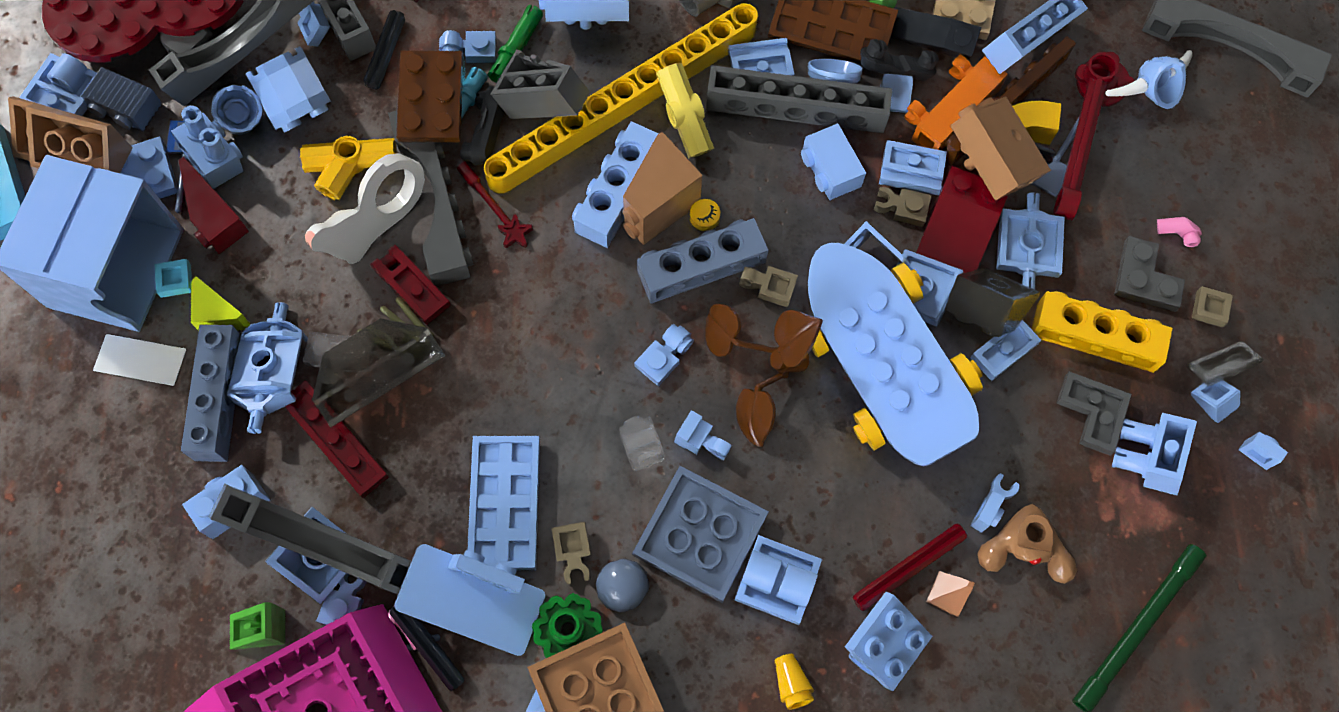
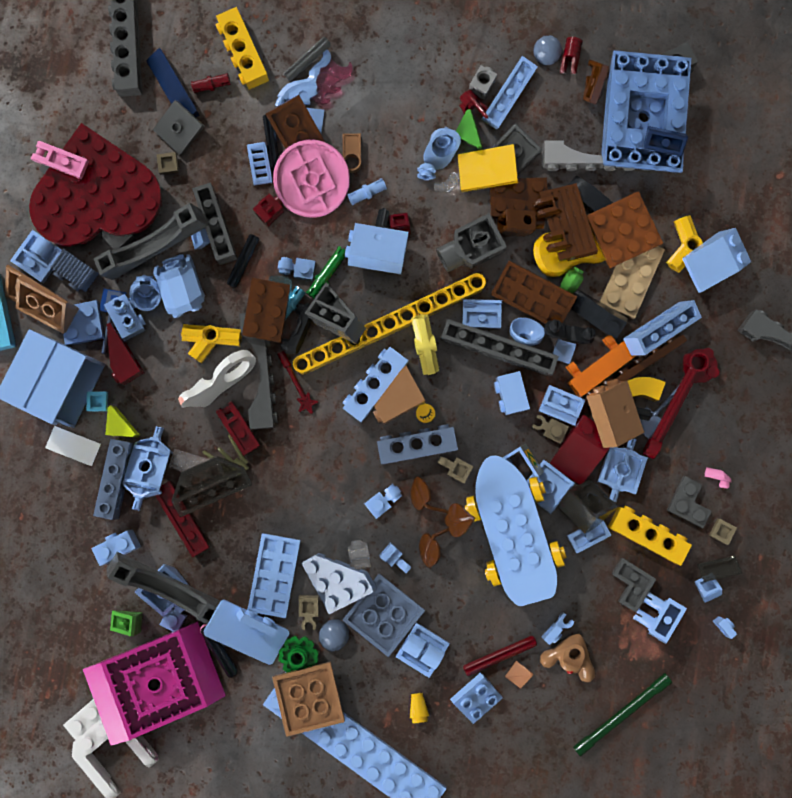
camera: 15 degrees right, 15 degrees up
light blue helmet [1105,50,1192,109] -> none
none -> plate [301,553,377,614]

